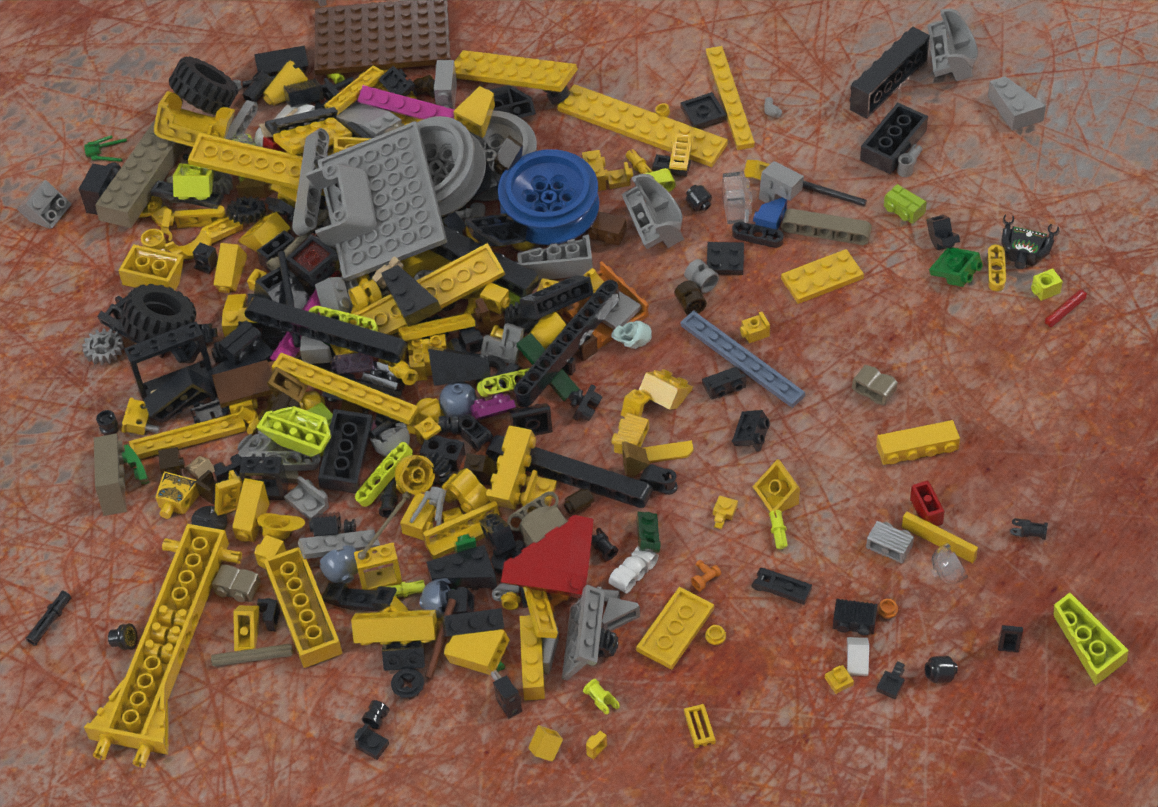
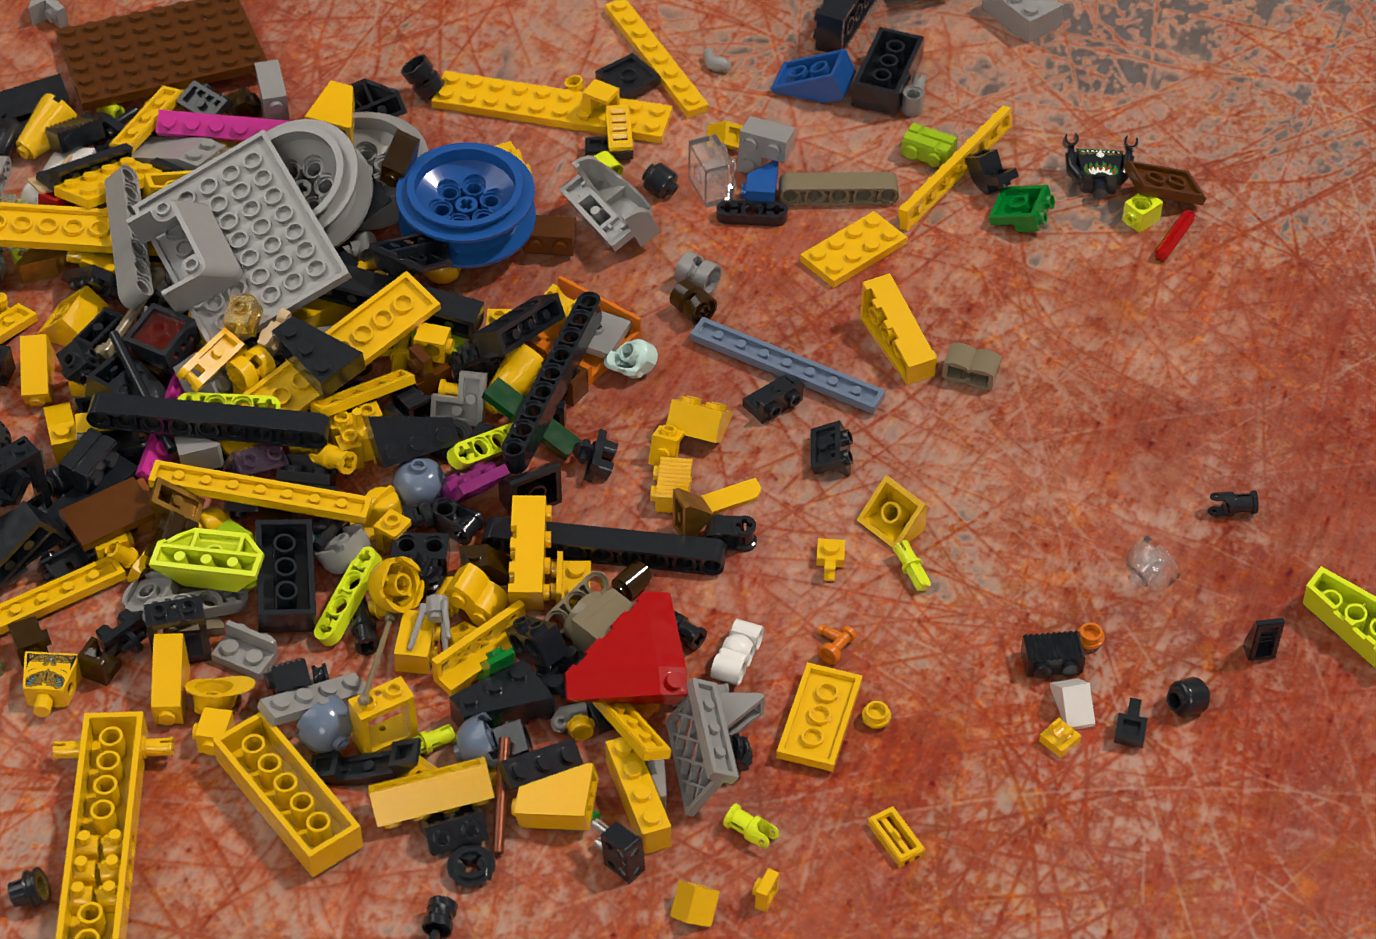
camera: 20 degrees left, 5 degrees down
tan slope [186,456,215,479] -> none
black wheel [191,506,227,530] -> none
dark tan axle [211,644,293,667] -> none
dark tan brick [212,565,261,602] -> none
yellow bracket [215,470,243,516] -> none
black gear [227,196,266,225] -> none
yellow slope [233,605,259,651] -> none
black bracket [257,598,281,632] -> none
yellow plate [454,50,578,92] -> none
light grey wedge [517,235,593,280] -> none
yellow bracket [608,162,633,189] -> none
yellow pin [625,149,653,174] -> none
dark green plate [636,511,661,553] -> none
black plate [707,242,744,275] -> none
yellow brick [740,312,770,343] -> none
black plate [751,568,812,605] -> none
black bar [802,180,867,207] -> none
light grey brick [866,521,914,563] -> none
yellow brick [876,420,960,465] -> none
yellow tile [902,511,978,563] -> none
red brick [910,480,945,526] -> none
yellow beam [987,244,1006,291] -> none
none -> black brick [56,339,100,385]
none -> yellow plate [176,327,245,393]
none -> clear yellow brick [223,293,264,337]
none -> yellow panel [582,79,619,114]
none -> blue slope [771,49,856,103]
none -> yellow wedge [860,273,938,385]
none -> yellow plate [898,105,1012,231]
none -> reddish brown tile [1123,160,1206,205]

